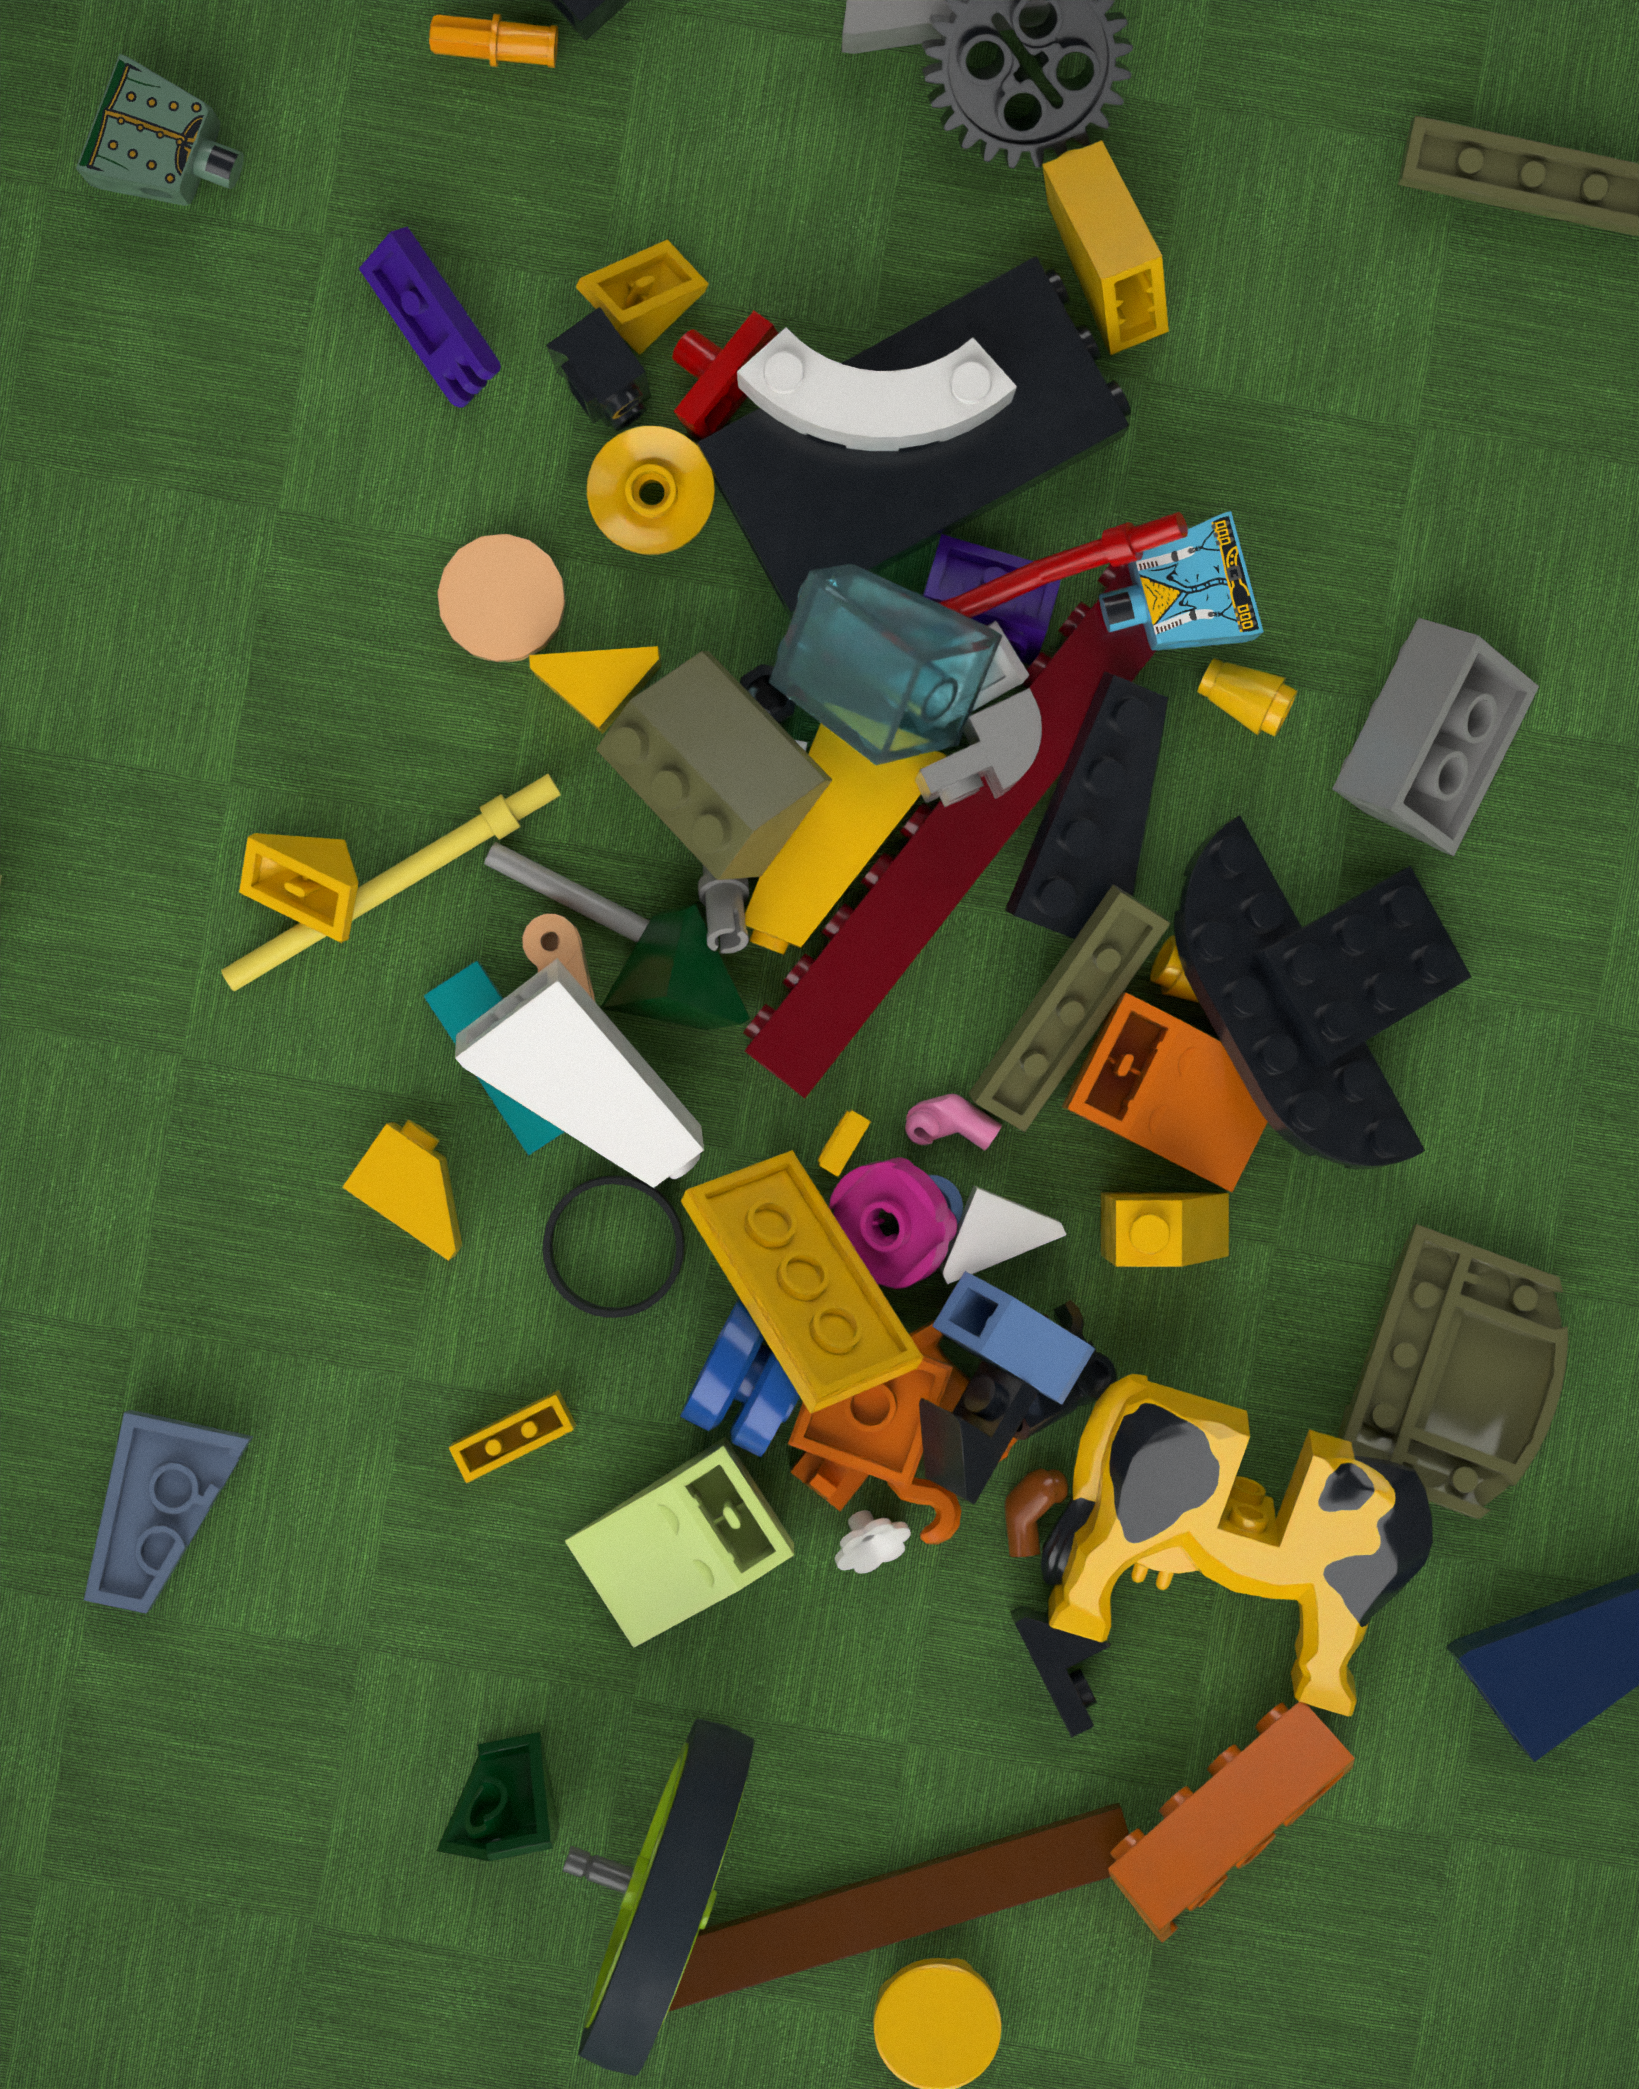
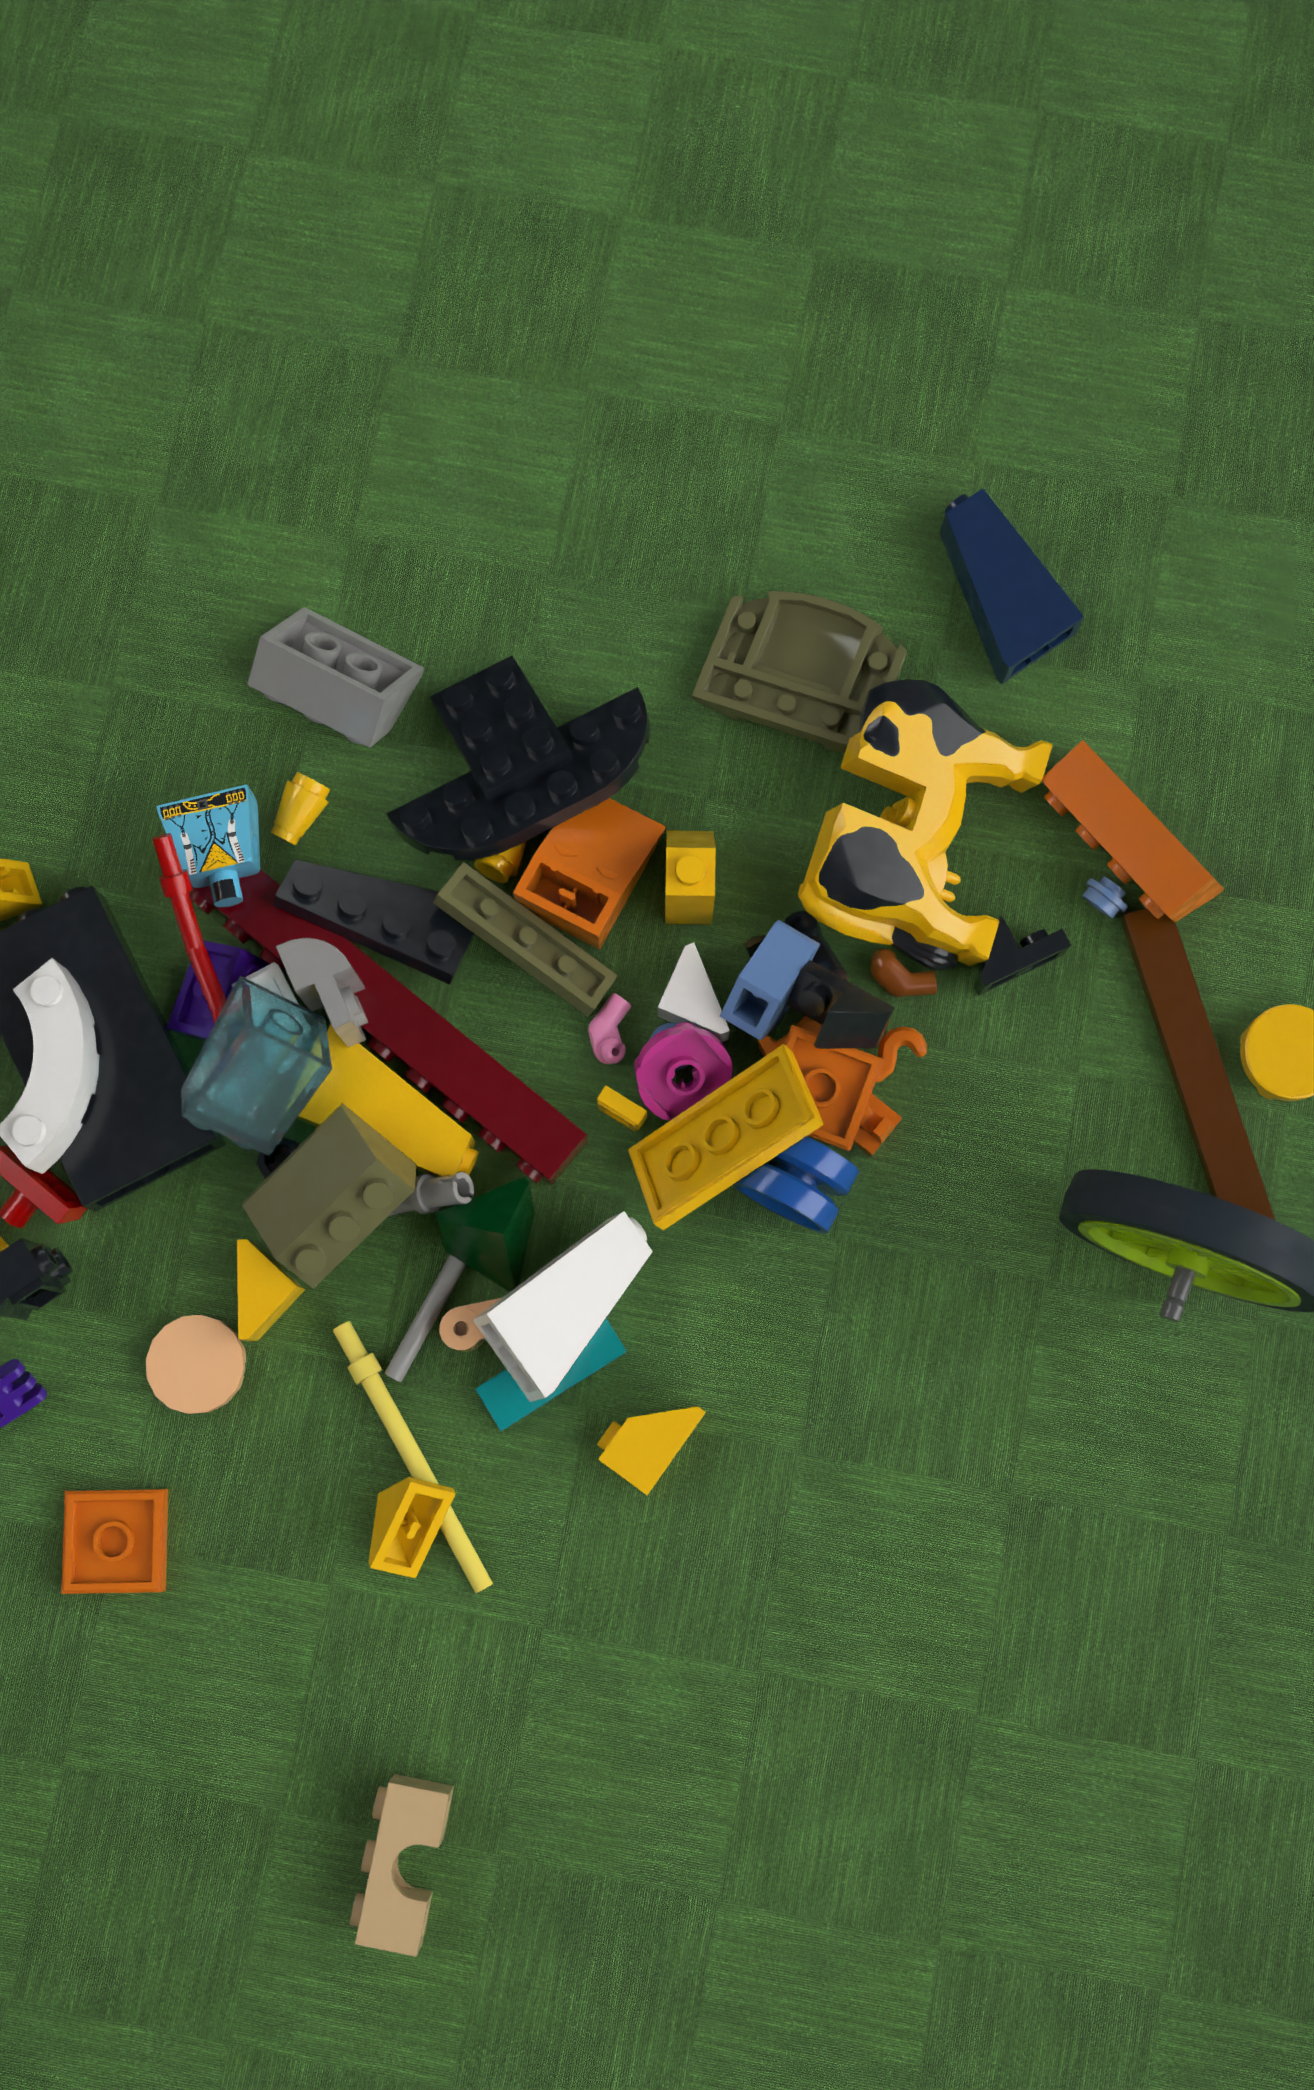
camera: 85 degrees left, 10 degrees down
sand blue wing [84,1410,254,1614] -> none
dark green slope [436,1732,560,1861] -> none
yellow piece [449,1390,576,1483] -> none
black tyre [542,1175,685,1318] -> none
yellowish green slope [565,1437,794,1648] -> none
yellow dish [587,426,715,555] -> none
white plant [835,1510,911,1574] -> none
none -> orange tile [61,1489,168,1594]
none -> medium blue plate [1082,876,1128,919]

